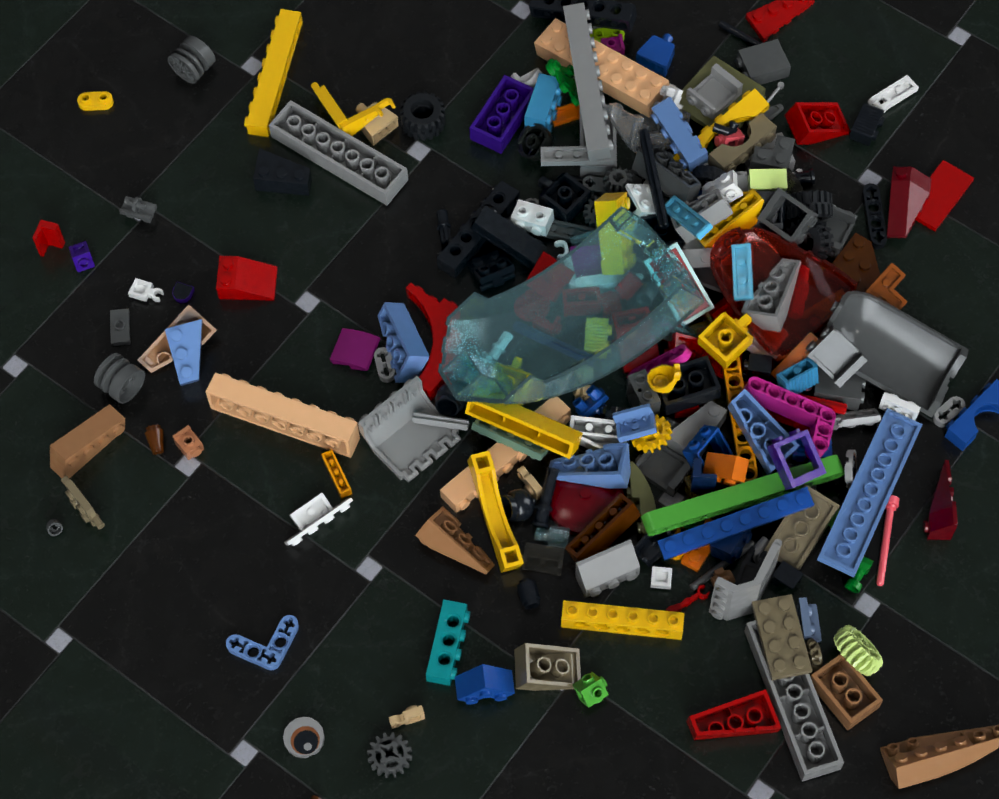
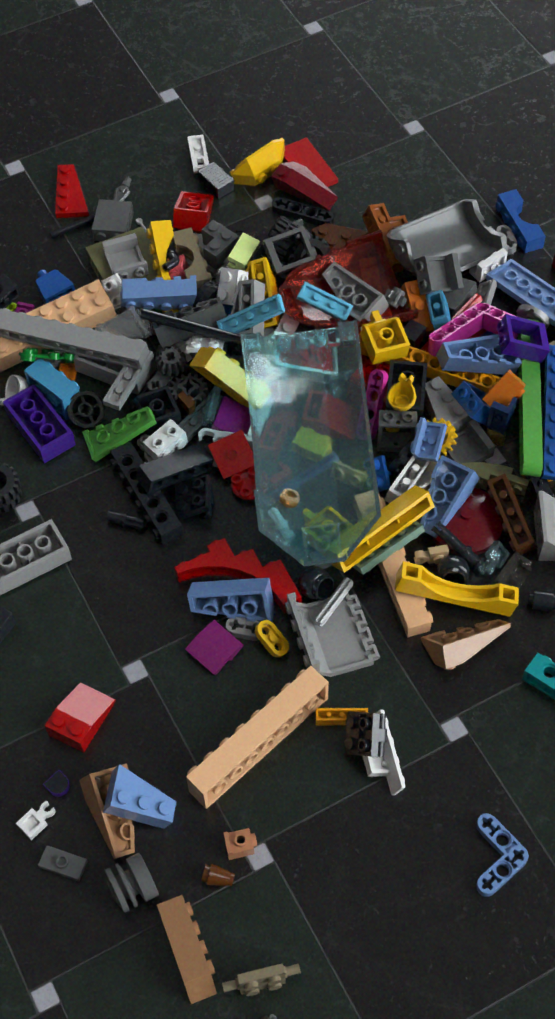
camera: 65 degrees left, 5 degrees down
none -> bright green wing [82,406,157,462]
none -> dark grey piece [112,177,132,201]
none -> reddish brown plate [177,391,196,415]
none -> yellow wedge [229,138,285,186]
none -> yellow plate [255,620,289,658]
none -> clear orange tile [279,489,300,508]
none -> black plate [345,711,387,757]
none -> dark grey gear [384,287,407,309]

